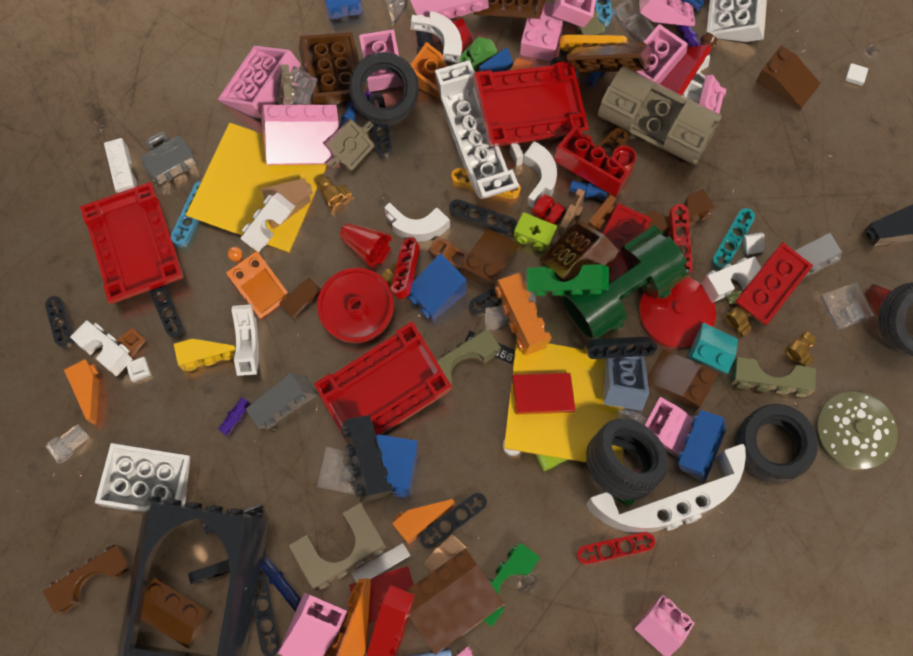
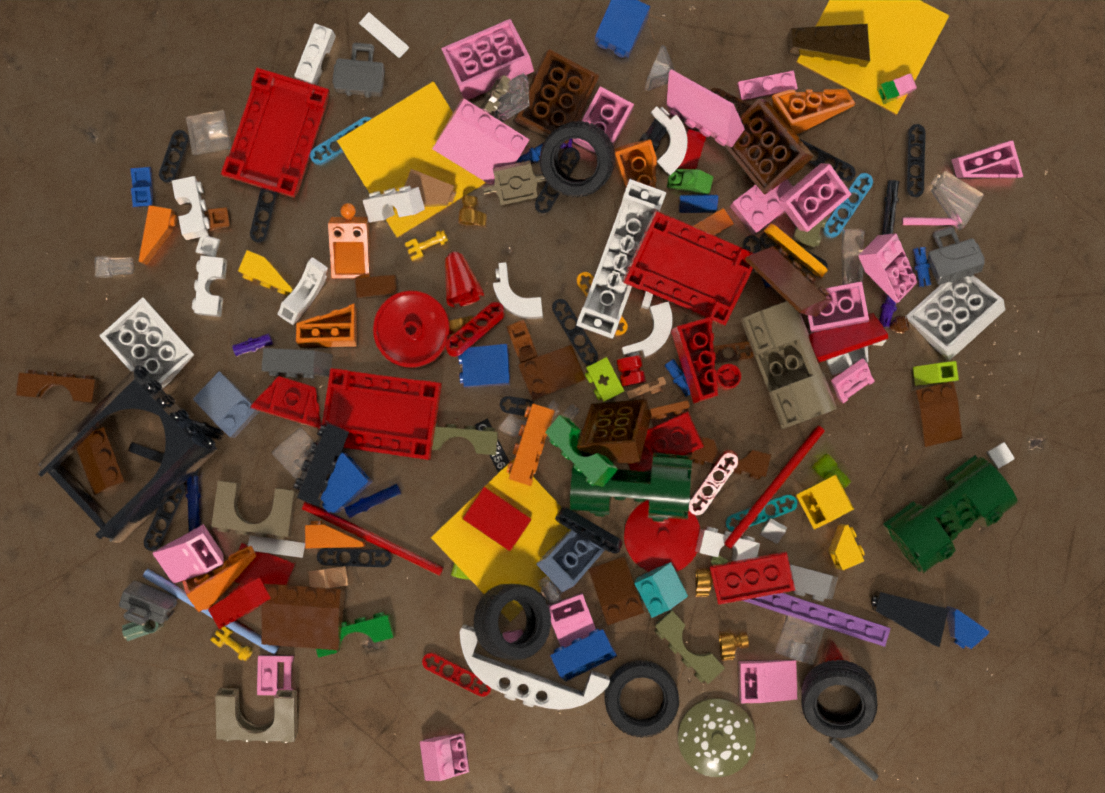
camera: 45 degrees right, 15 degrees up
none -> blue slope [130,167,153,207]
none -> clear plate [186,110,231,155]
none -> white arch [192,256,228,317]
none -> sand blue slope [193,371,260,438]
none -> red wing [250,376,322,429]
none -> orange wedge [296,304,357,348]
none -> red piece [302,502,444,576]
none -> clear blue pin [344,483,402,519]
none -> white sticker [359,12,409,58]
none -> yellow hinge [405,230,448,261]
none -> red piece [724,425,825,549]
none -> bright pink slope [738,660,797,703]
none -> medium lavender plate [742,593,891,647]
none -> yellow slope [796,475,854,529]
none -> clear neon green piece [812,453,851,489]
none -> yellow slope [828,524,865,570]
none -> dark green cylinder [883,455,1018,574]
none -> lime slope [912,361,959,386]

